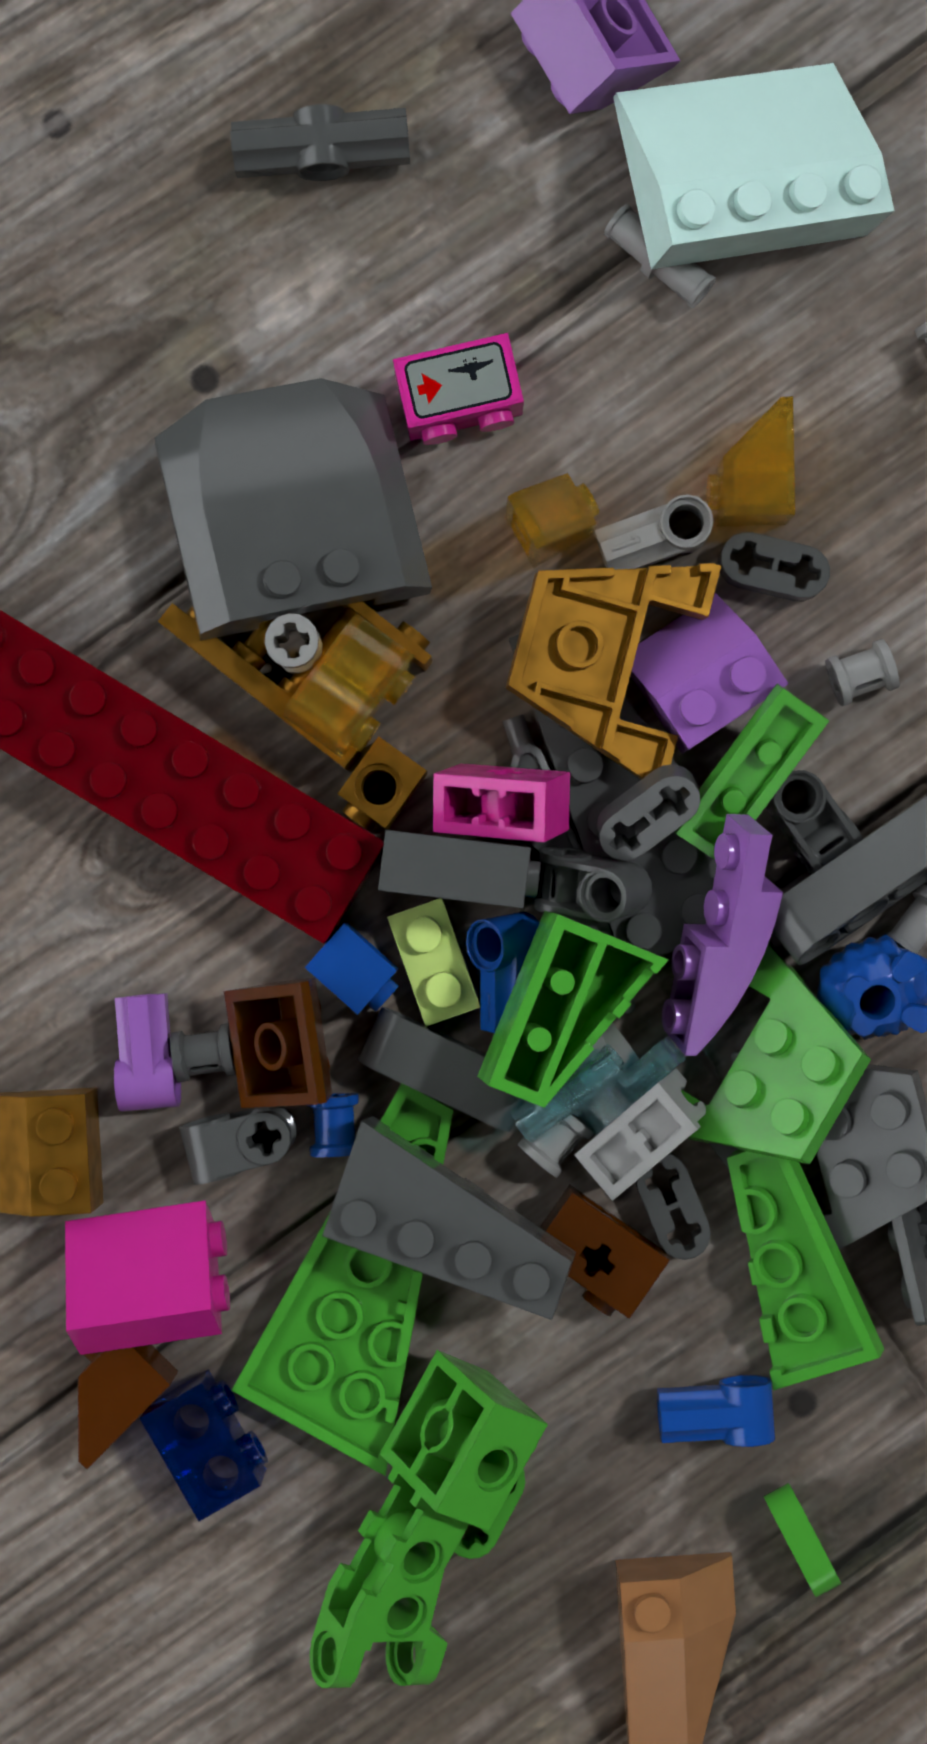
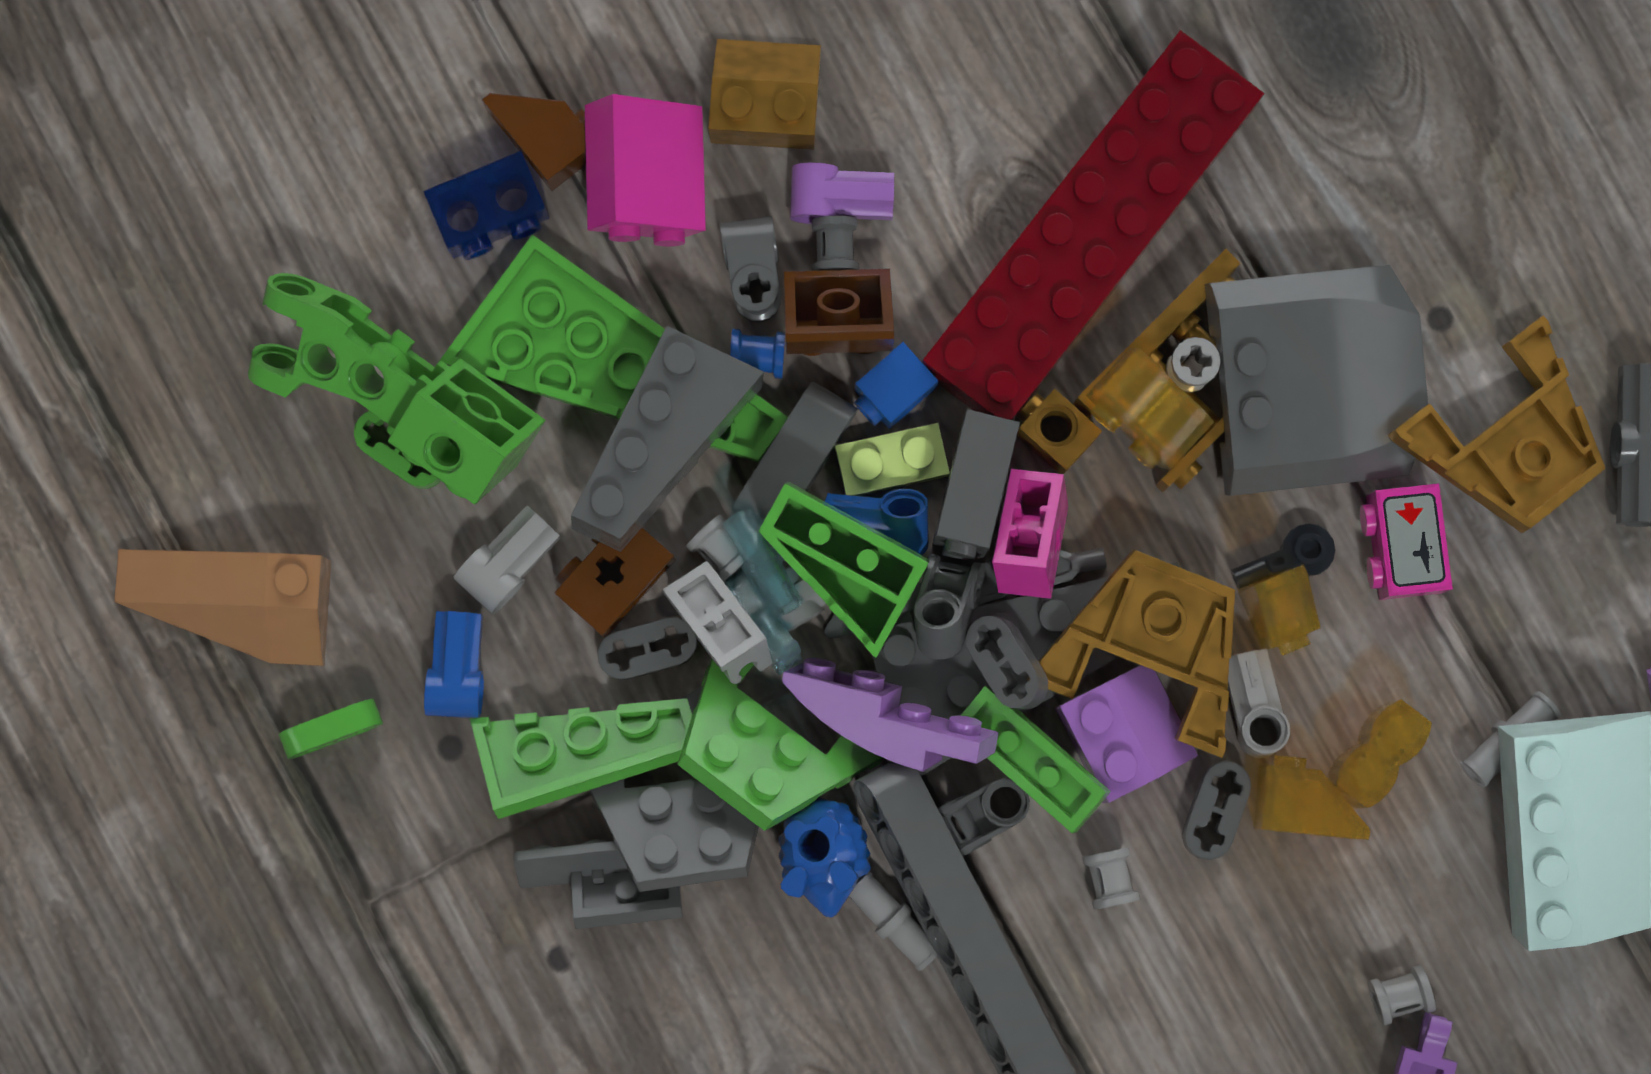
camera: 90 degrees right, 5 degrees down
none -> light grey piece [453,505,561,615]
none -> black plate [1231,523,1336,589]
none -> clear yellow brick [1326,699,1432,809]
none -> pearl gold wing [1388,315,1606,533]

